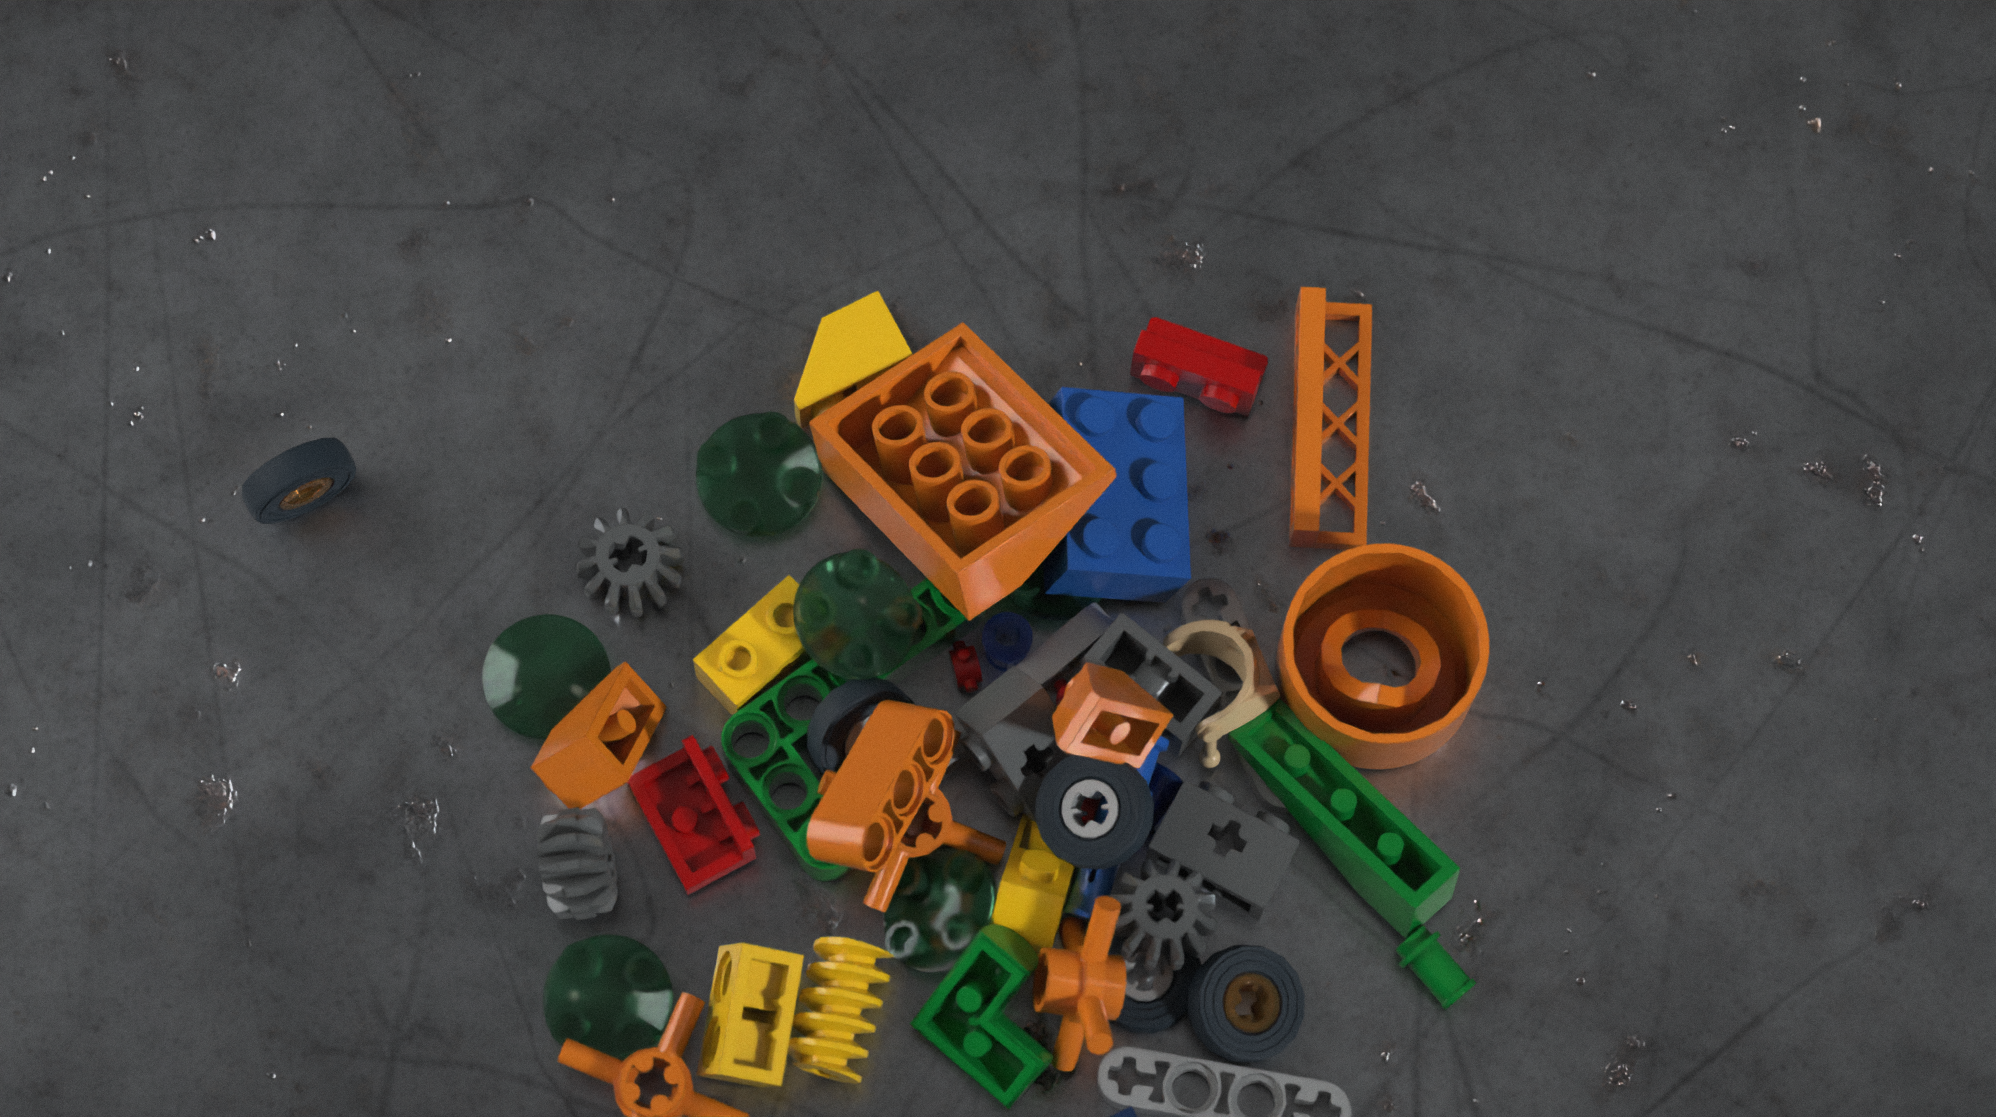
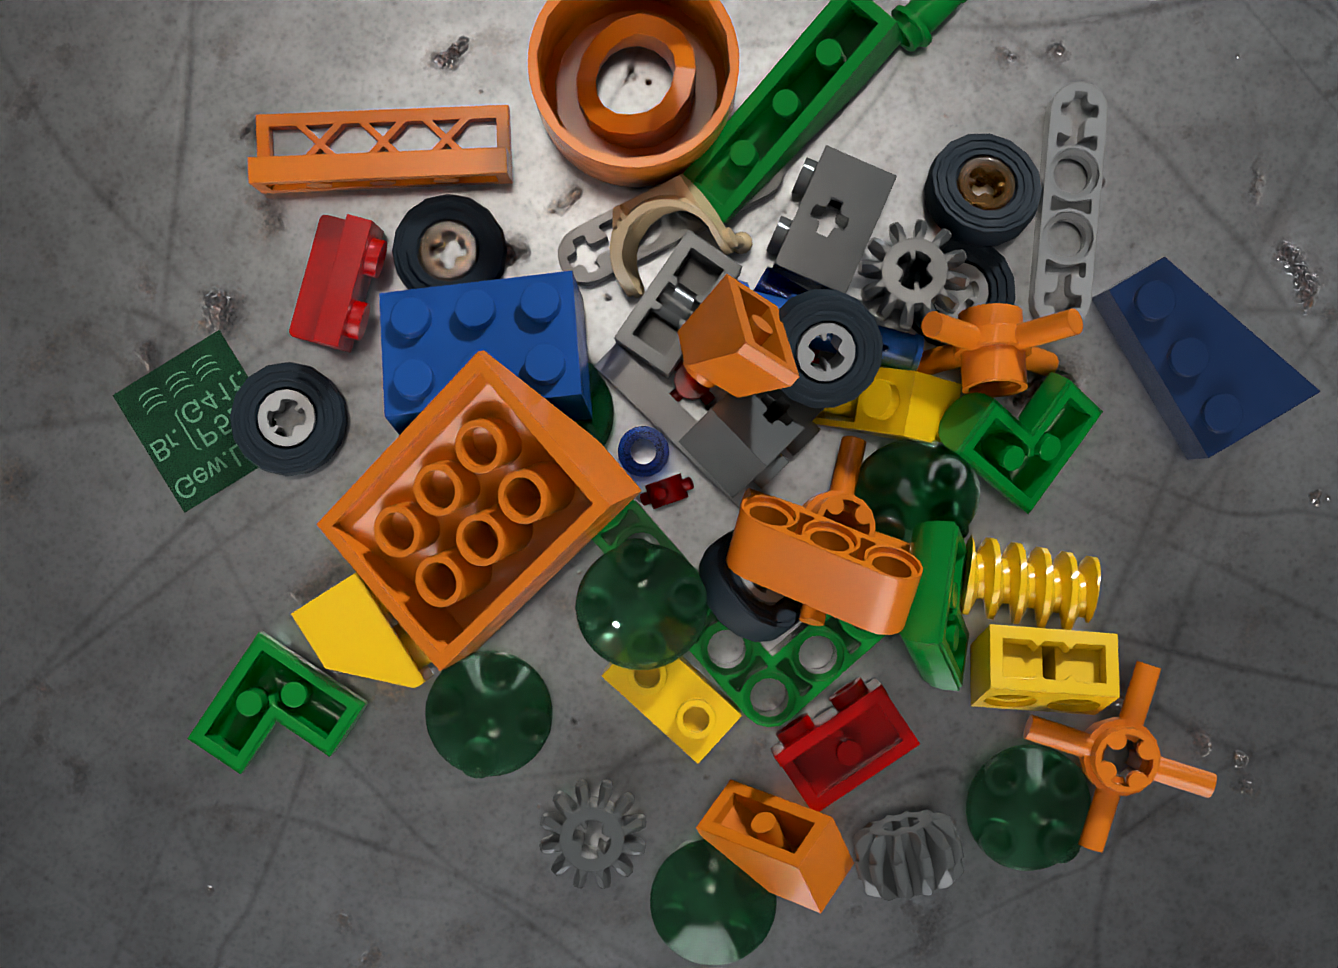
camera: 90 degrees left, 15 degrees up
none -> clear green sticker [112,330,285,513]
none -> green brick [187,631,369,775]
none -> black bush [230,362,347,476]
none -> black bush [392,194,507,290]
none -> green brick [899,521,969,691]

